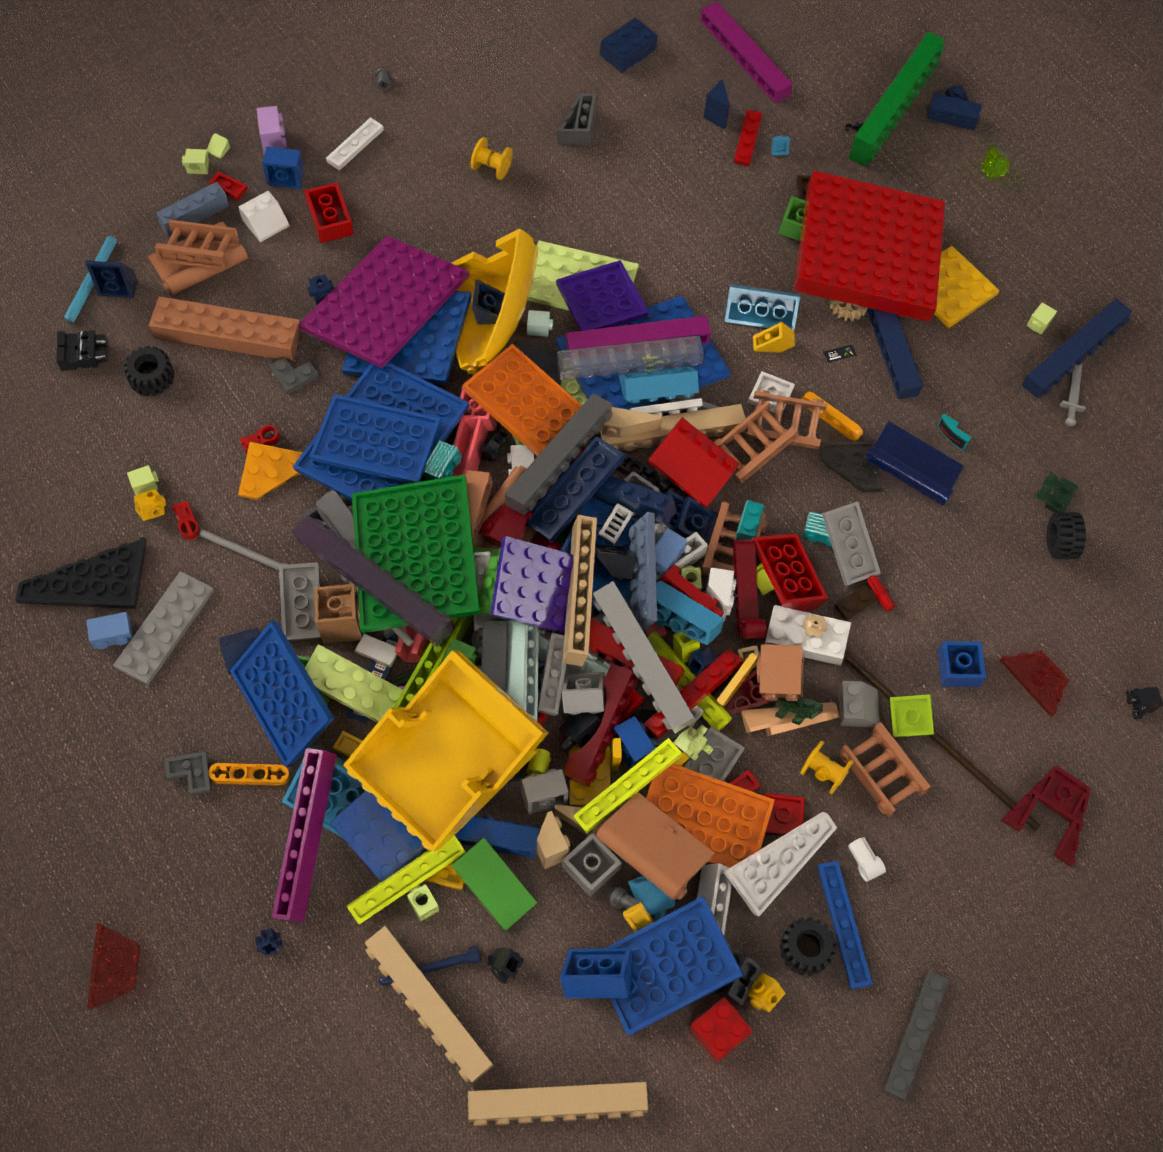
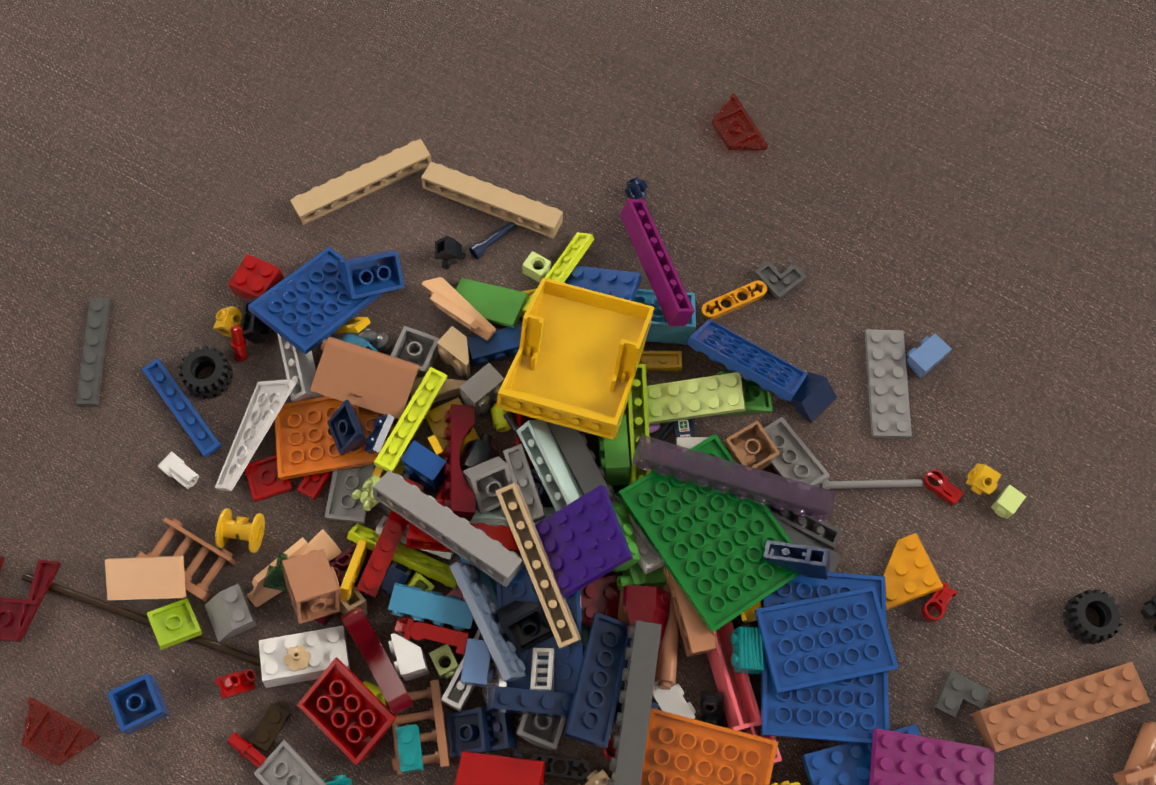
camera: 155 degrees right, 5 degrees up
black wing [15,537,147,609] -> none
none -> light nougat tile [105,556,186,600]
none -> red hips [214,669,257,699]
none -> red axle [230,325,247,362]
none -> dark blue slope [327,400,367,455]
none -> dark blue plate [364,414,395,454]
none -> light nougat wedge [422,277,496,341]
none -> dark blue slope [763,540,831,580]

